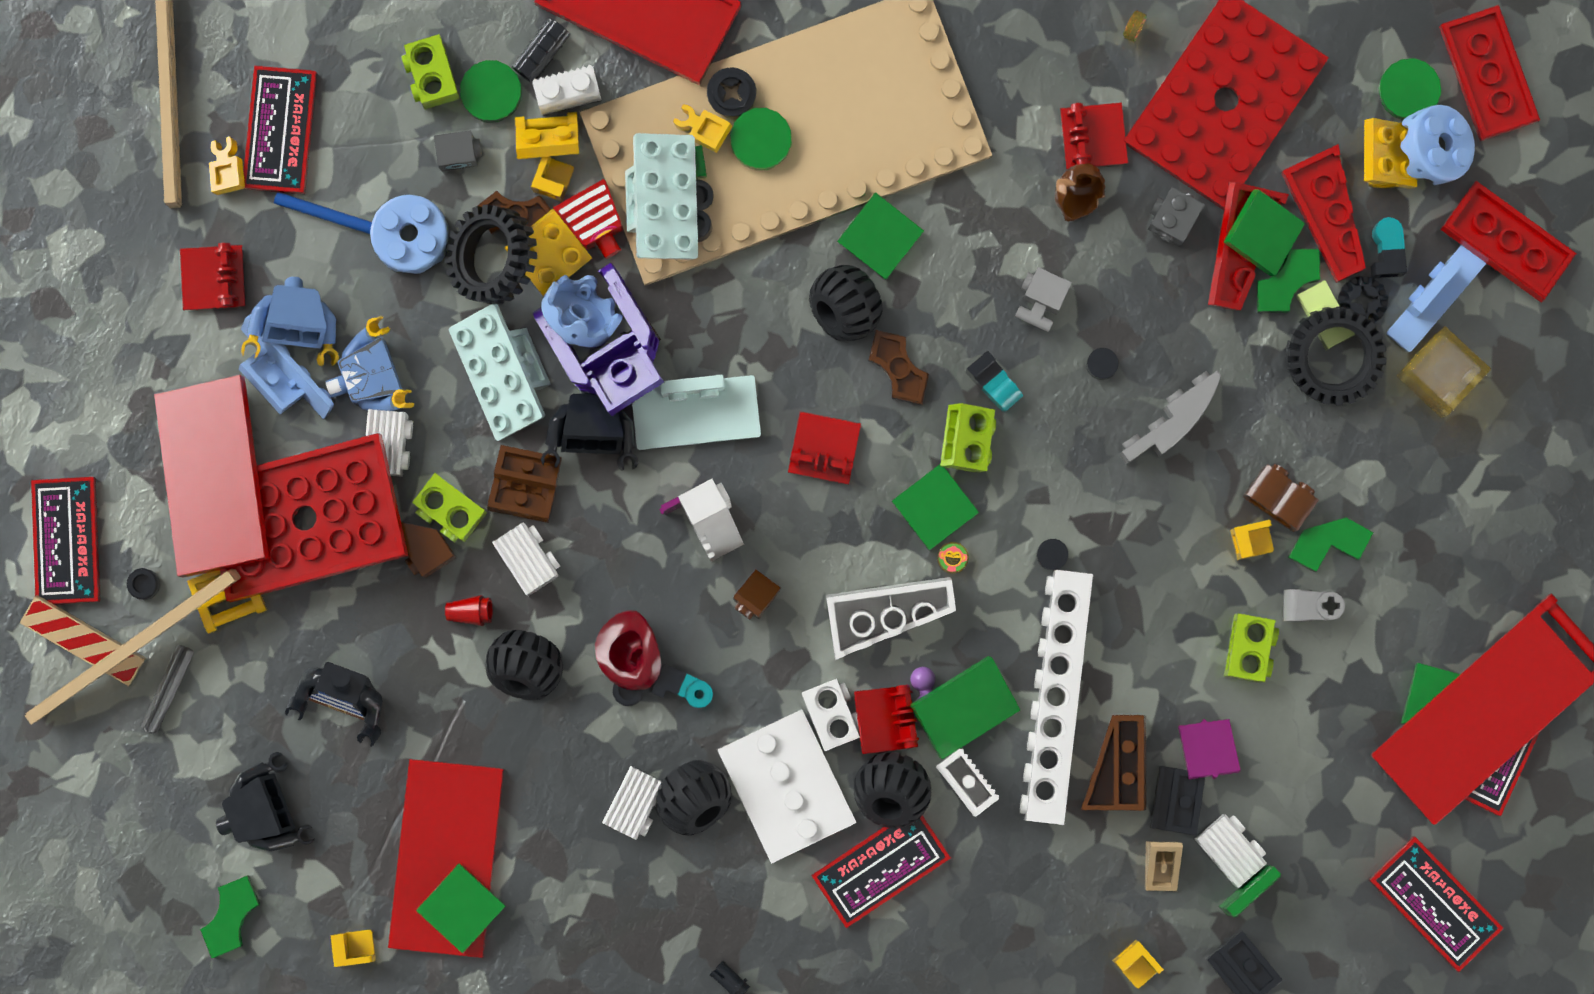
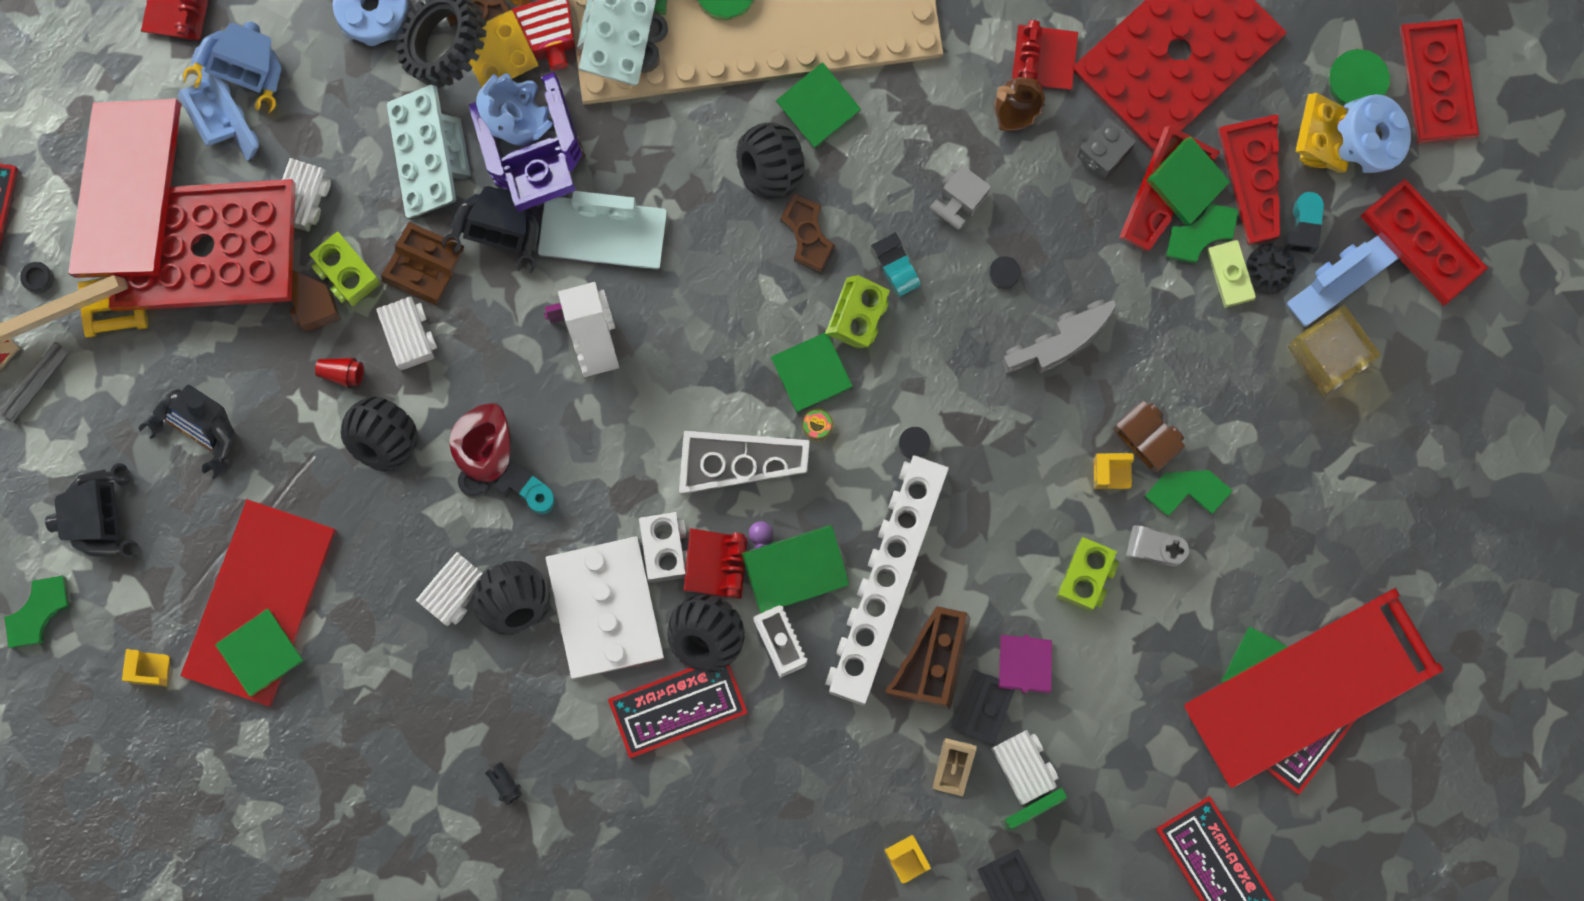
camera: 15 degrees right, 5 degrees down
medium blue torso [325,316,414,411] -> none
reddish brown slope [733,569,781,620] -> none
red hinge [788,412,861,485] -> none
black tyre [1285,306,1387,406] -> none

